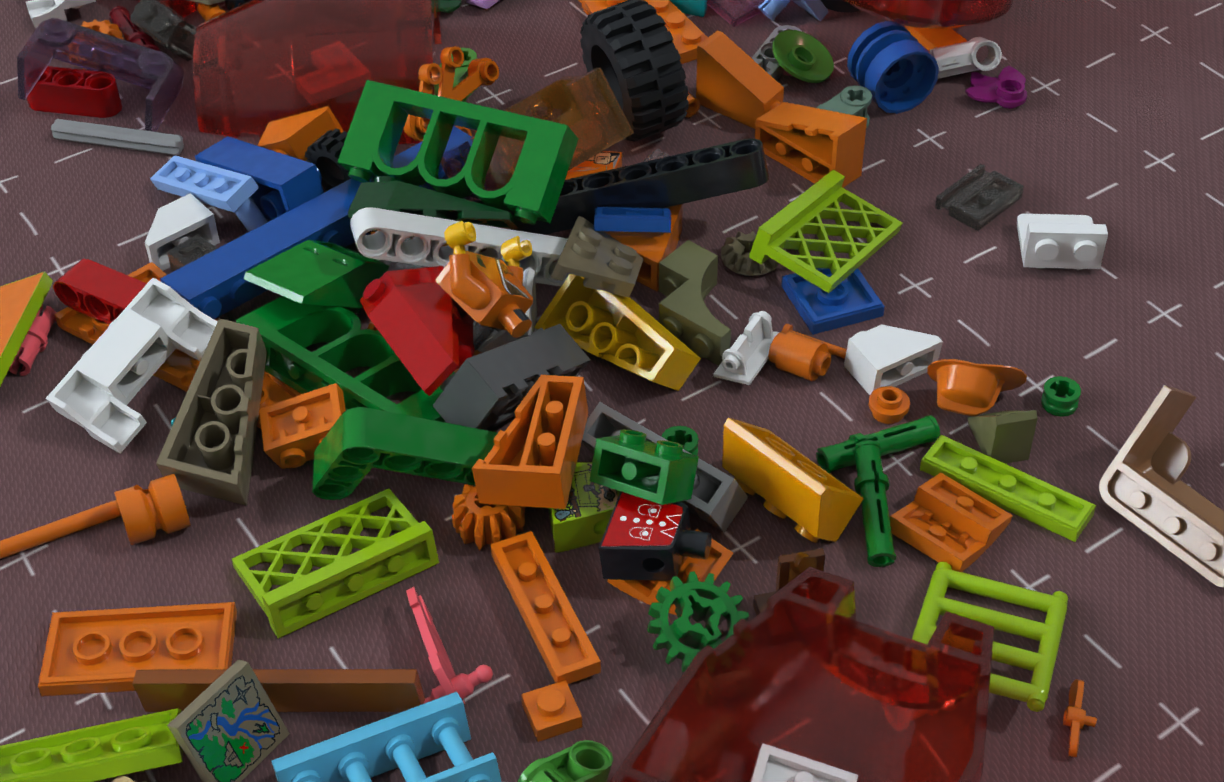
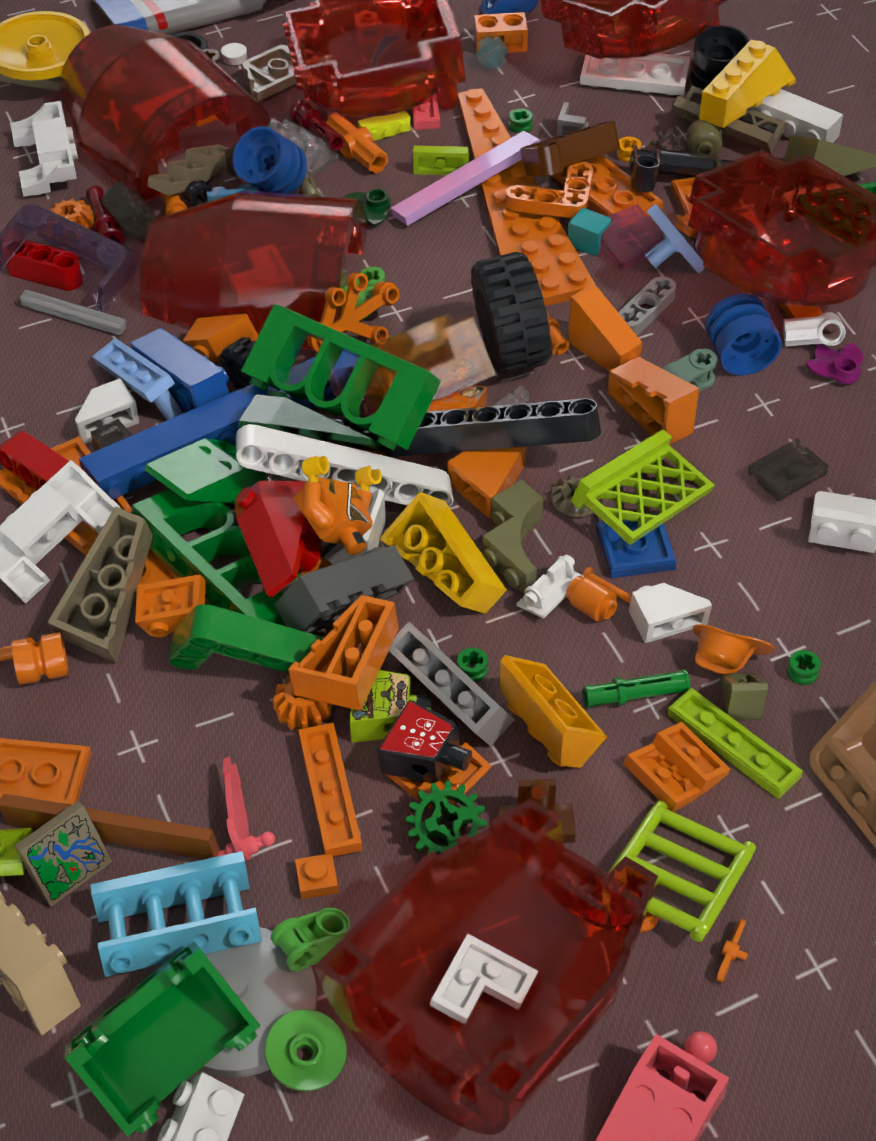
camera: 10 degrees right, 5 degrees up
lime fence [232,488,439,639] -> none
dark tan wing [551,216,644,298] -> none
green brick [589,429,699,505] -> none
blue tile [594,207,671,233] -> none
bright green dish [772,30,834,83] -> none
green pin [853,440,896,567] -> none
orange plate [868,386,910,424] -> none

